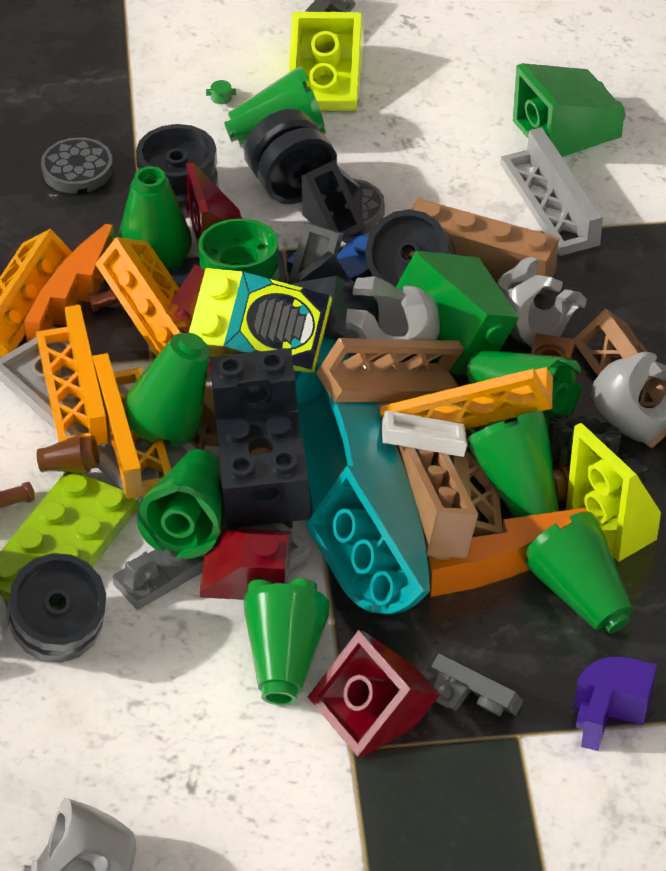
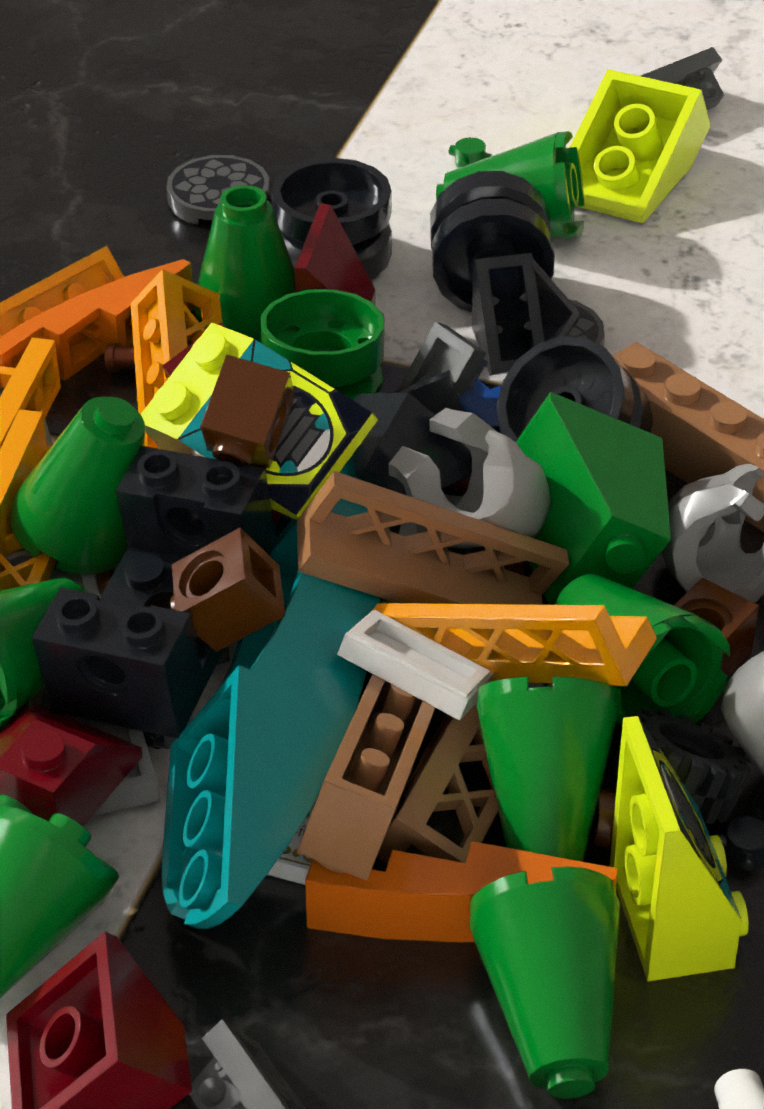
camera: 25 degrees right, 5 degrees down
none -> reddish brown brick [170,528,285,652]
none -> reddish brown brick [200,355,295,469]

